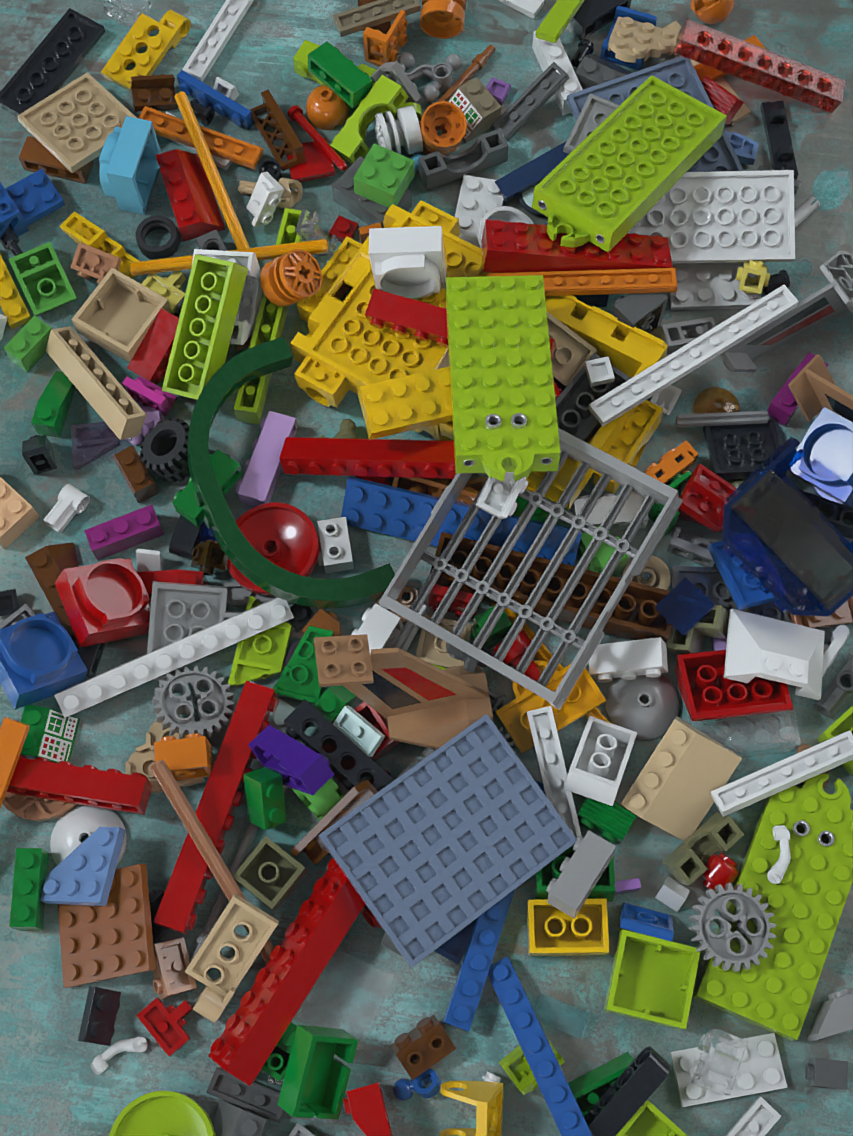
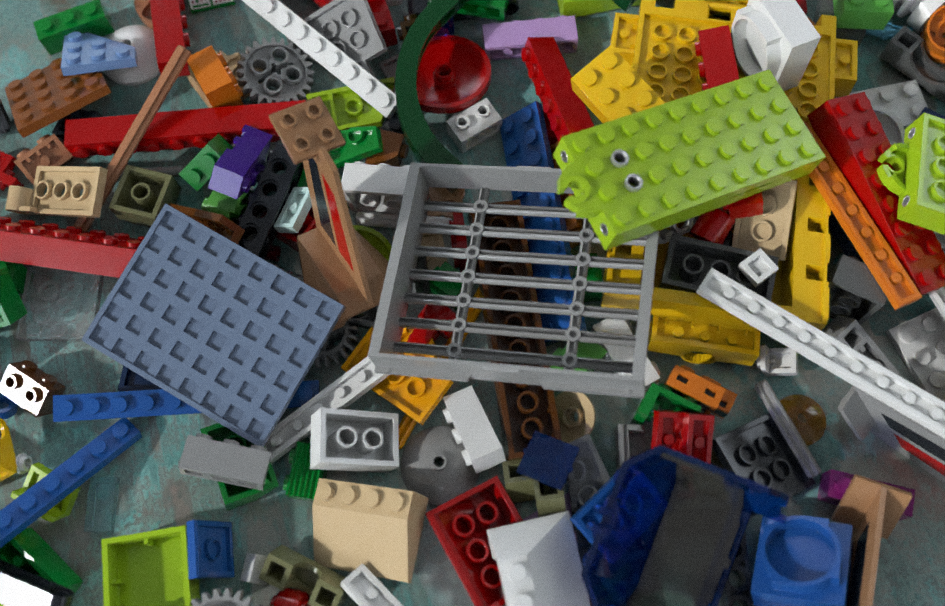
camera: 70 degrees right, 0 degrees up
white bracket [475,472,528,519] -> none
yellow brick [527,899,609,956] -> none
medium lavender tile [615,878,641,895] -> none

